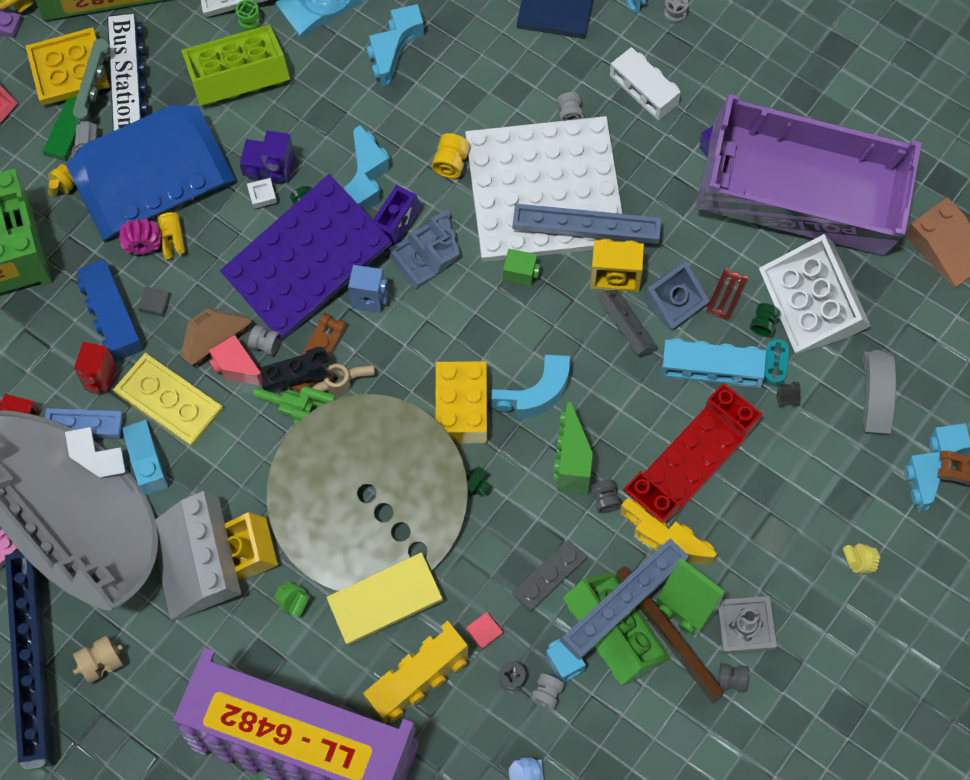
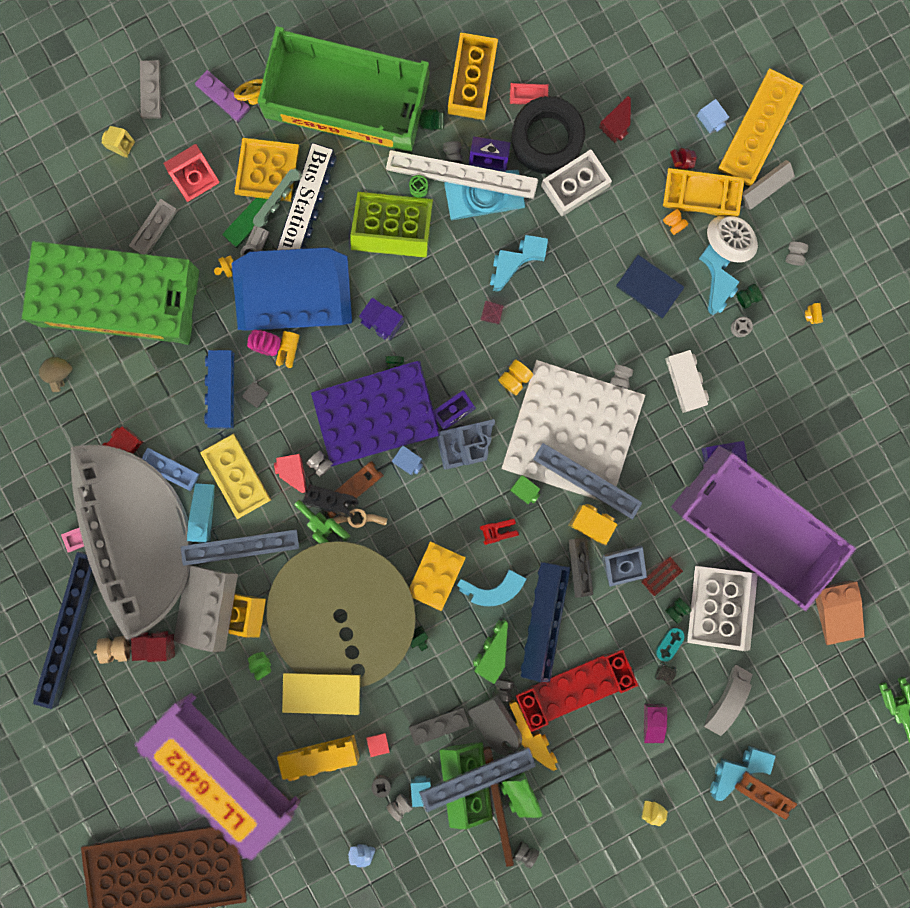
camera: 15 degrees right, 20 degrees up
white tile [65,427,126,478] -> none
red brick [74,342,117,394] -> none
medium nougat slope [181,308,251,366] -> none
white plate [247,178,277,209] -> none
medium azure arch [343,125,390,212] -> none
medium azure brick [661,338,766,388] -> none
light grey plate [717,596,777,654] -> none
none -> dark red brick [131,631,175,662]
none -> sand blue plate [180,530,299,566]
none -> dark grey tile [468,696,522,756]
none -> red piece [479,518,519,545]
none -> clear pink tile [481,301,504,325]
none -> dark blue brick [521,562,571,682]
none -> magenta slope [644,704,667,743]

